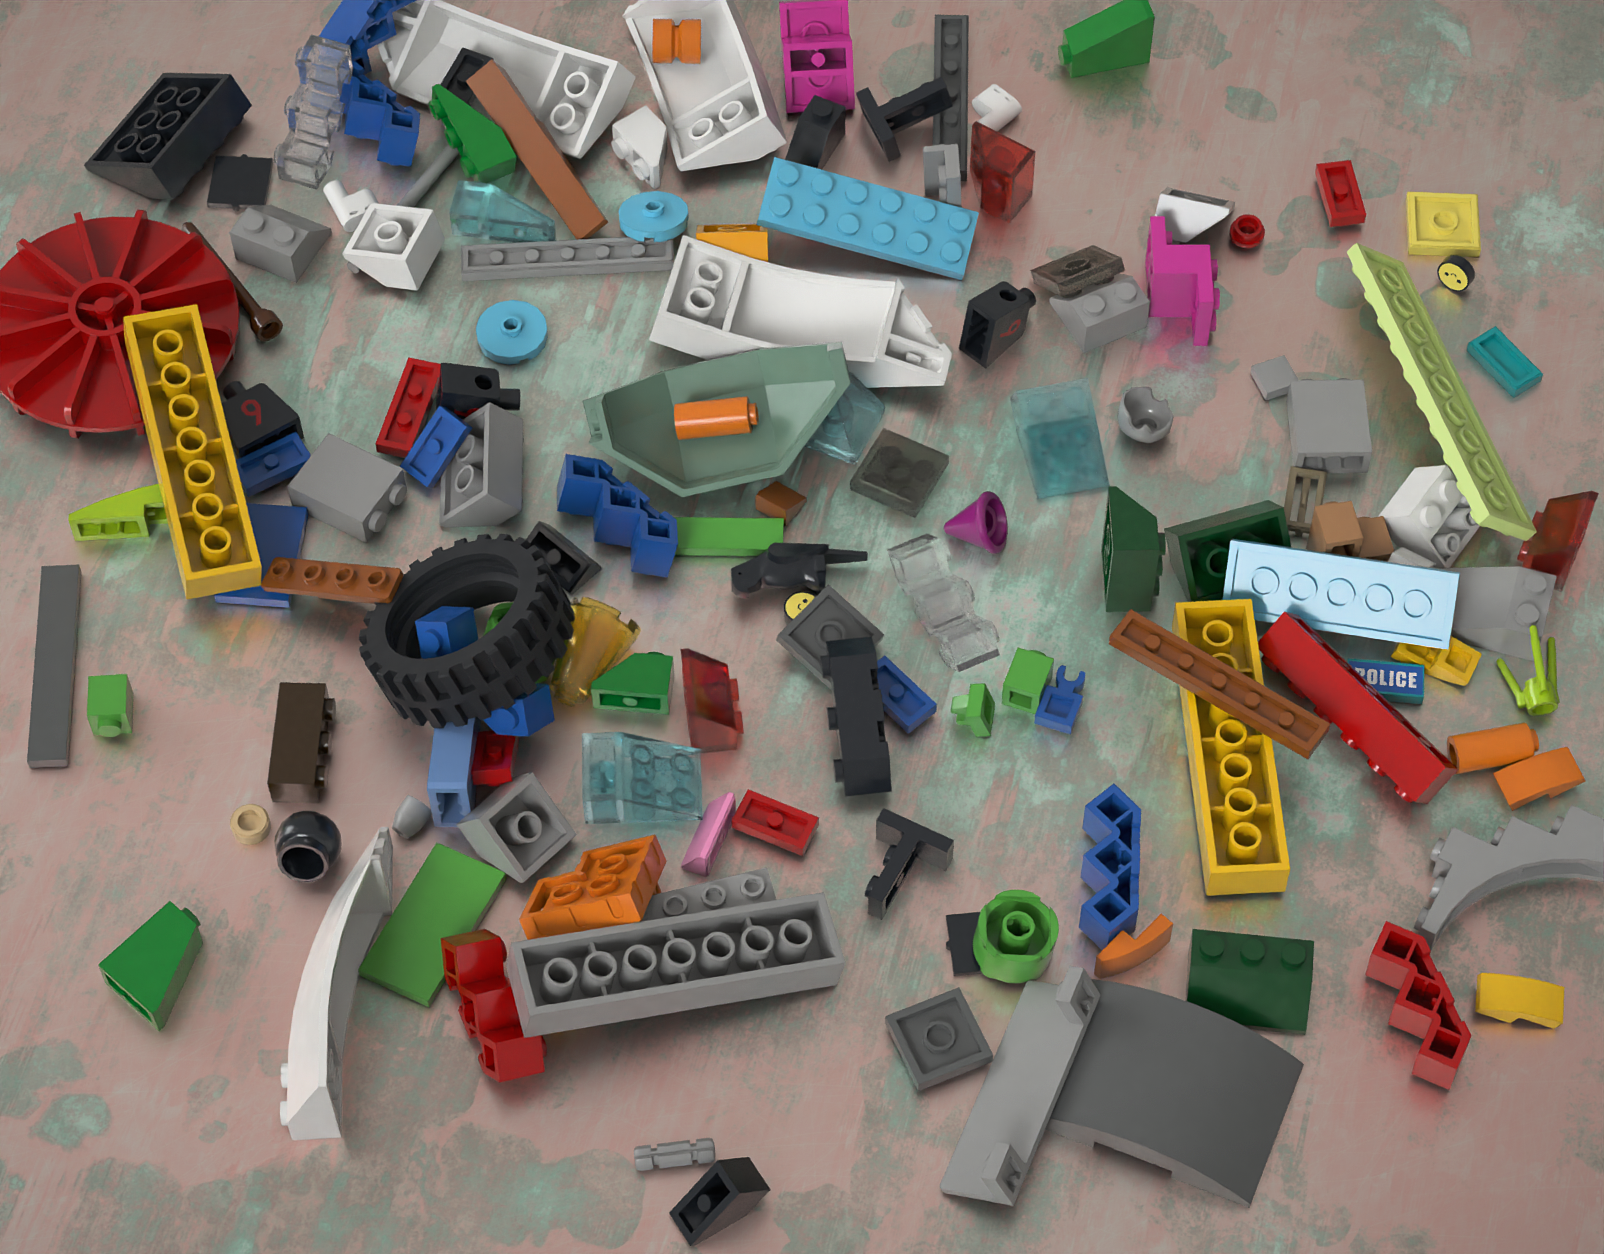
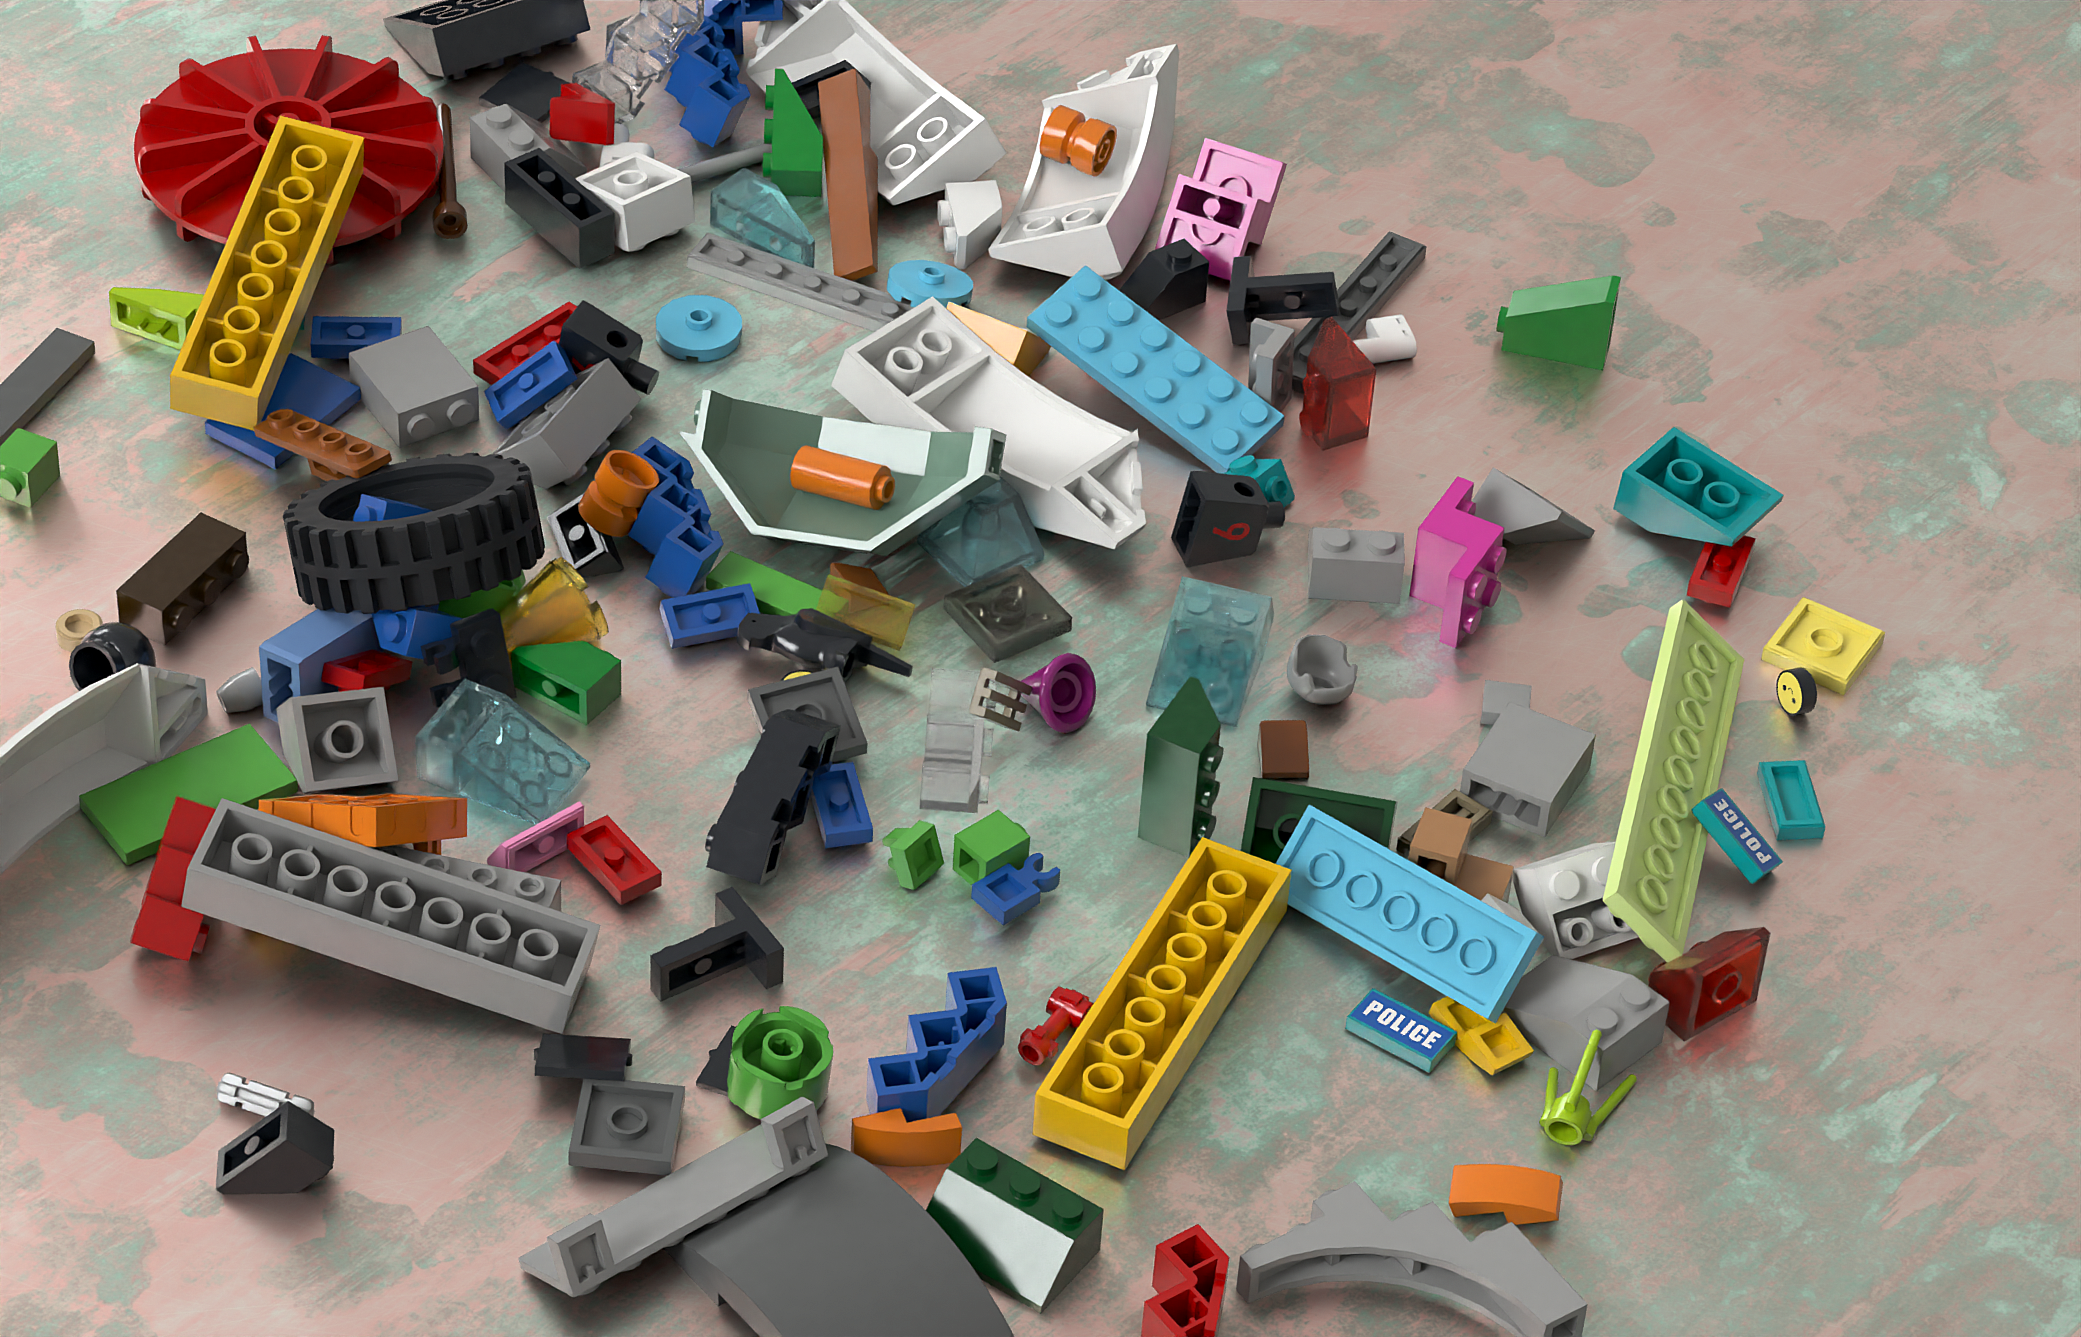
camera: 25 degrees right, 15 degrees down
black torso [221,381,304,459] -> none
clear red slope [680,648,744,755] -> none
clear smoke plate [1030,245,1125,298] -> none
dark orange plate [1109,609,1330,759] -> none
red plate [1229,214,1265,248] -> none
red brick [1258,611,1459,804] -> none
orange brick [1447,722,1539,774] -> none
none -> black plate [421,608,517,717]
none -> black brick [504,148,615,269]
none -> black piece [534,1033,633,1081]
none -> red slope [549,83,615,145]
none -> orange wheel [578,450,659,537]
none -> blue plate [659,583,760,649]
none -> clear yellow tile [816,574,916,651]
none -> dark tan tile [969,667,1032,732]
none -> red bar [1018,986,1094,1065]
none -> teal bracket [1224,455,1295,507]
none -> dark orange slope [1257,720,1309,778]
none -> teal slope [1613,427,1784,546]
none -> tile [1691,788,1783,884]

